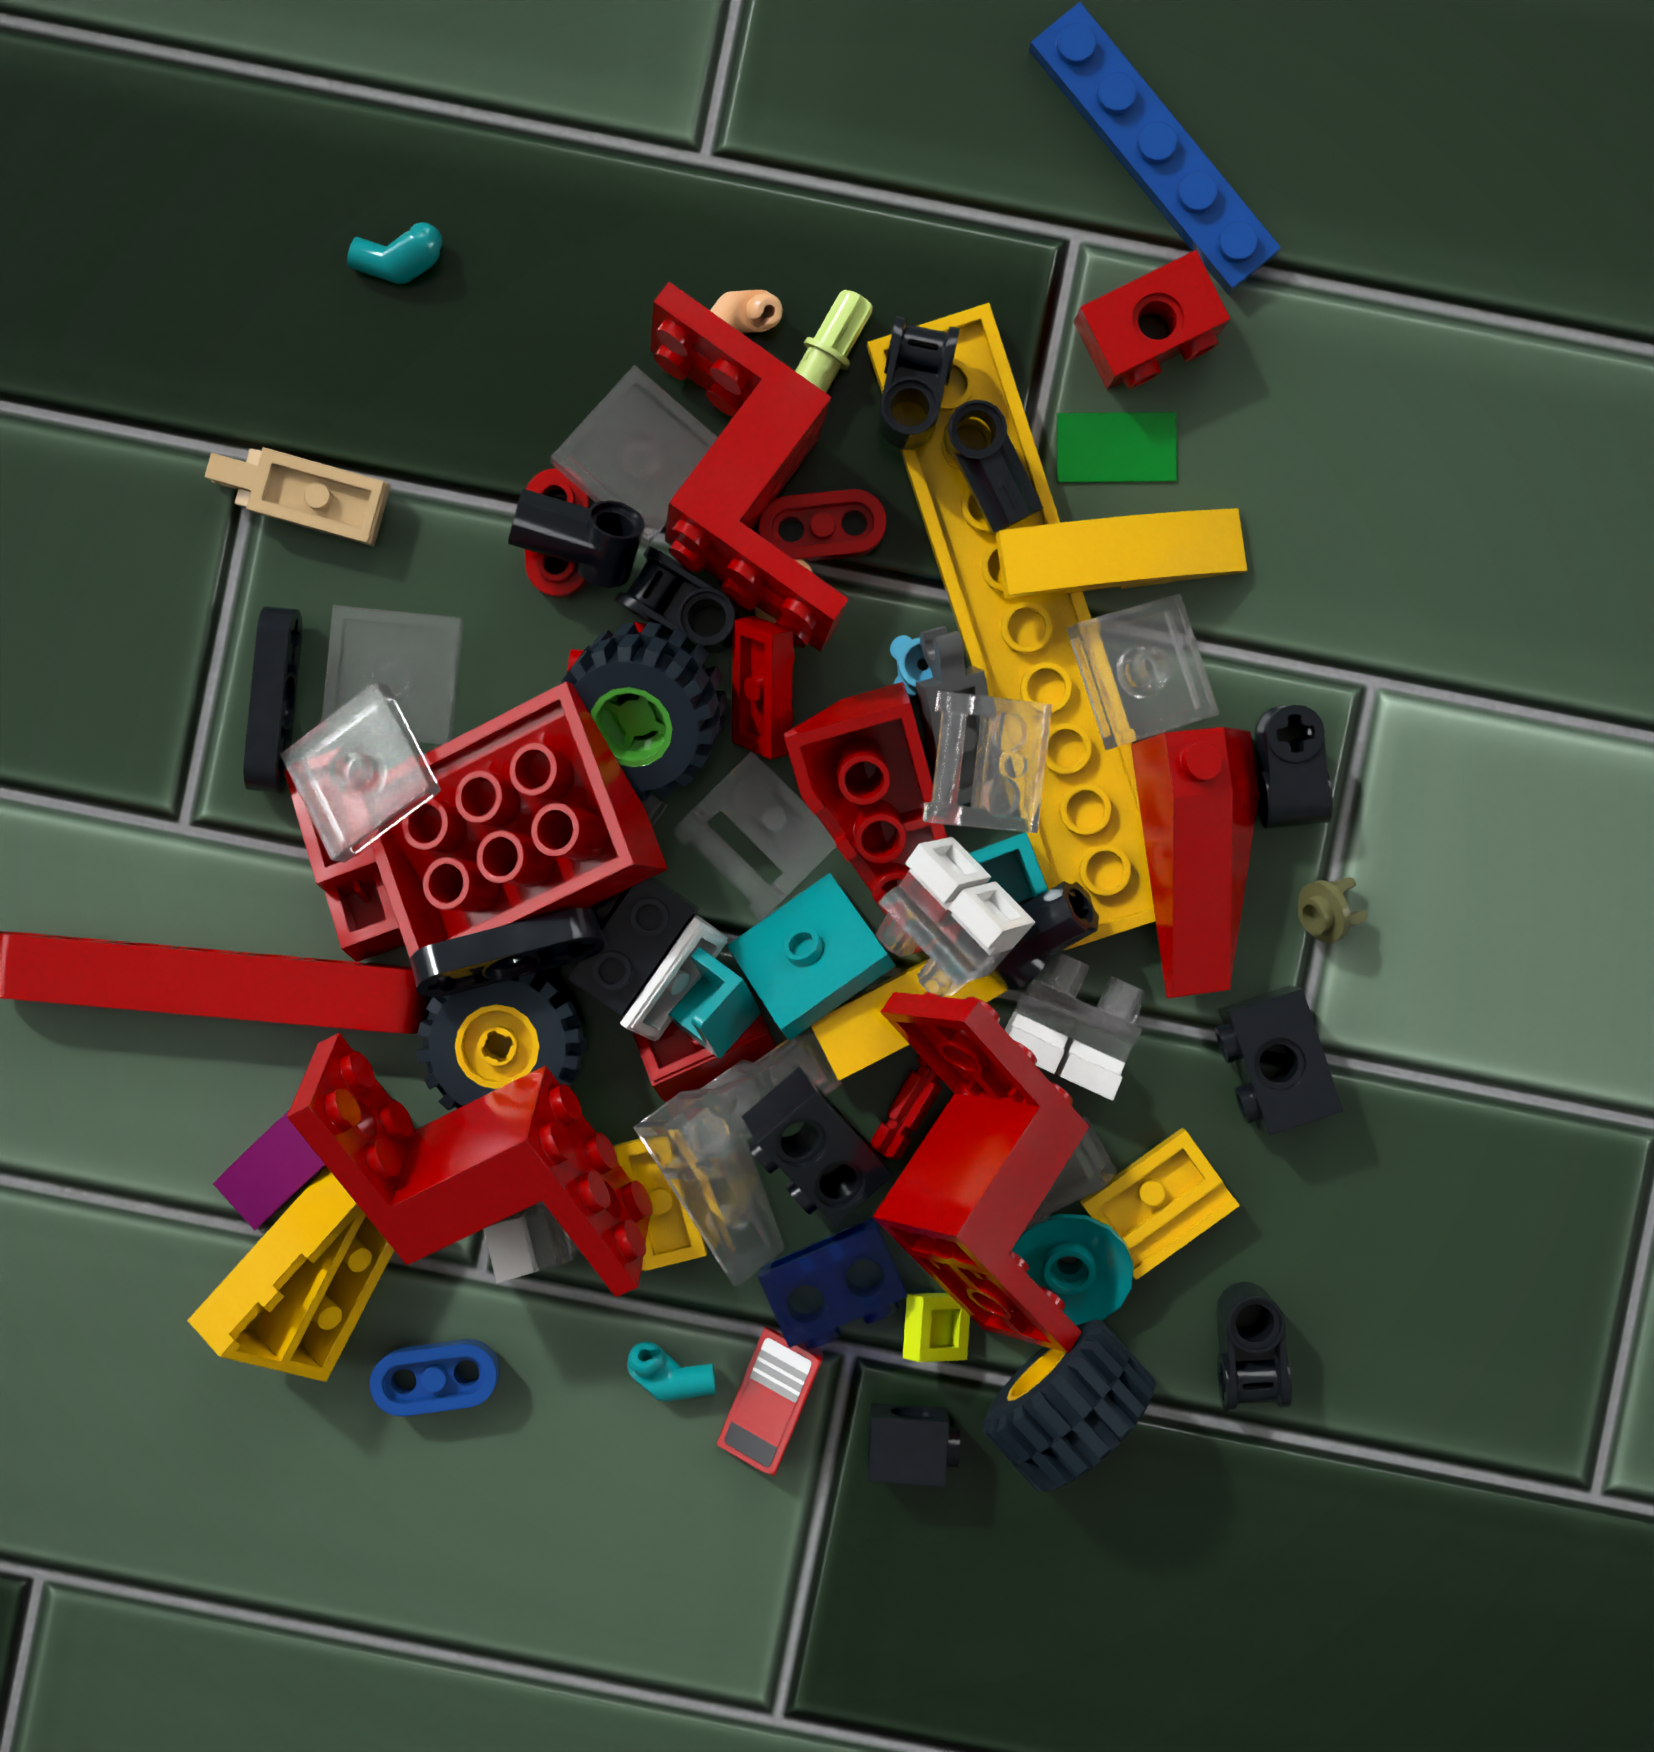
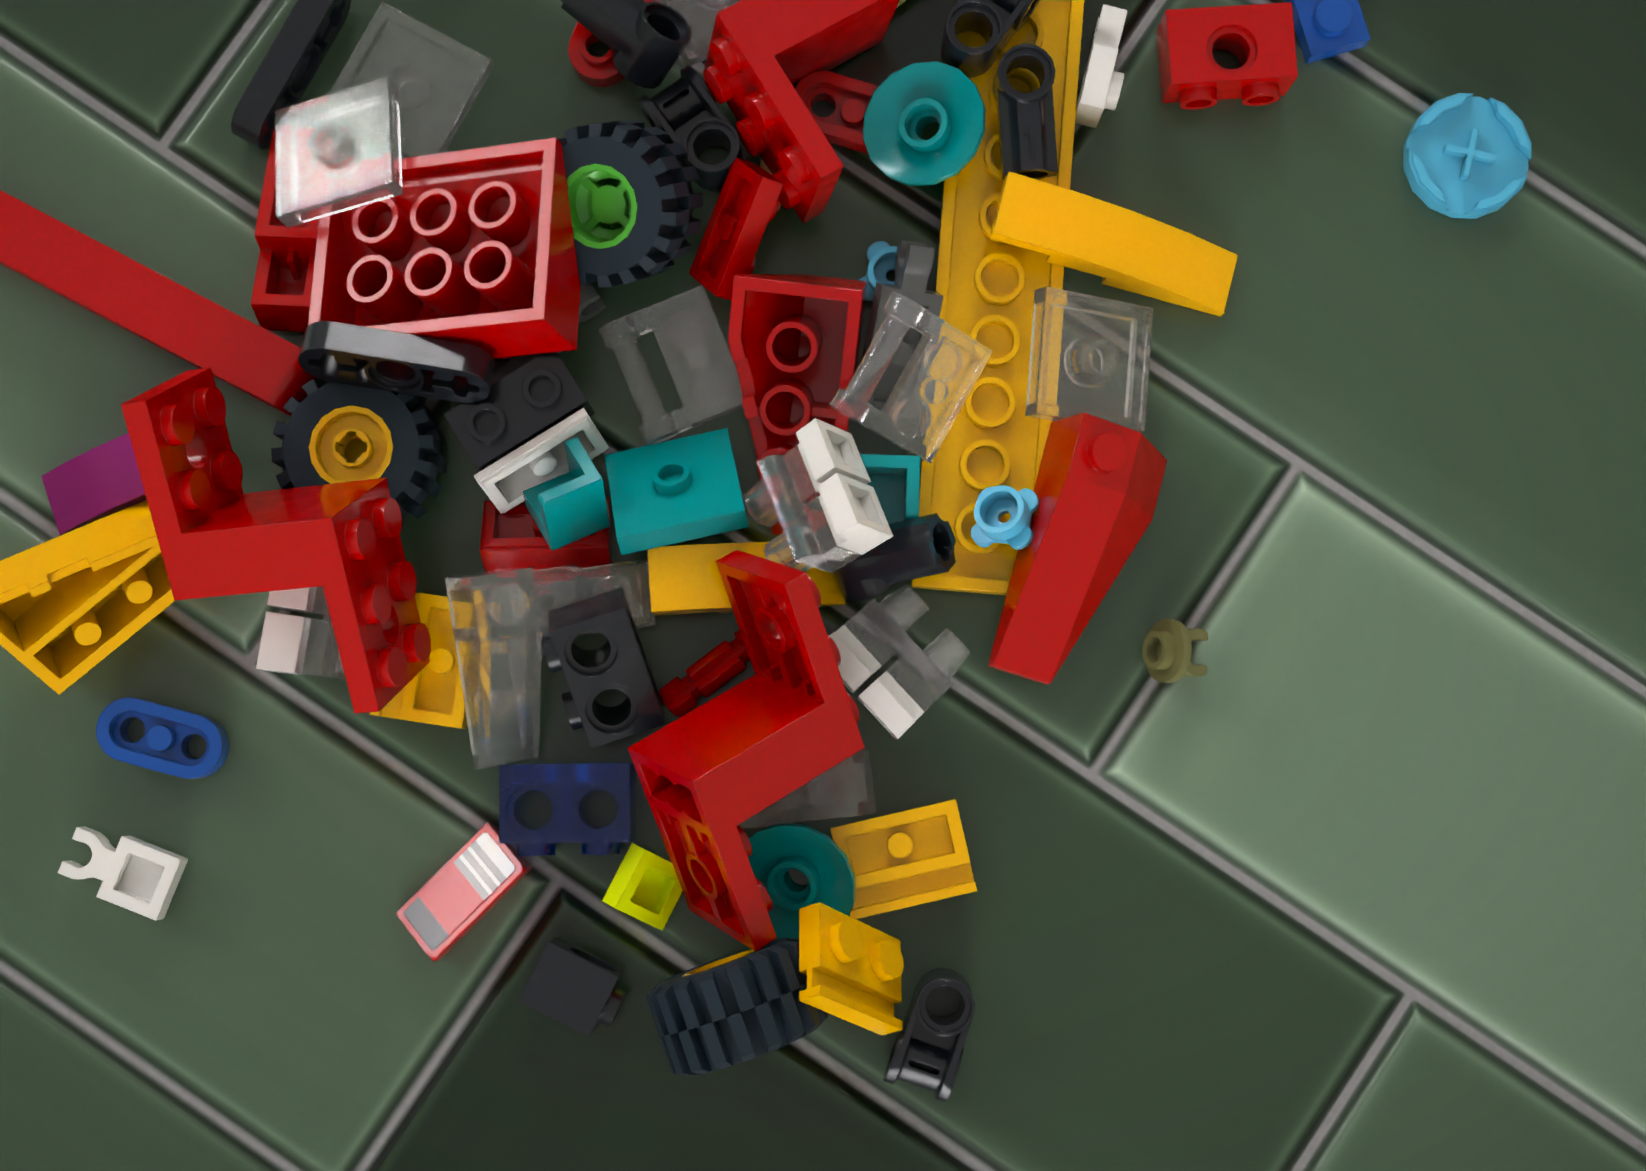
camera: 20 degrees right, 5 degrees down
teal arm [627,1341,717,1402] -> none
green sticker [1057,412,1177,482] -> none
black brick [1215,985,1343,1136] -> none
black piece [1255,705,1333,829] -> none
none -> white plate [58,826,188,921]
none -> yellow plate [799,902,904,1036]
none -> teal dish [863,61,986,186]
none -> medium azure plate [971,485,1039,550]
none -> white plate [1075,4,1128,128]
none -> medium azure tile [1403,93,1531,219]

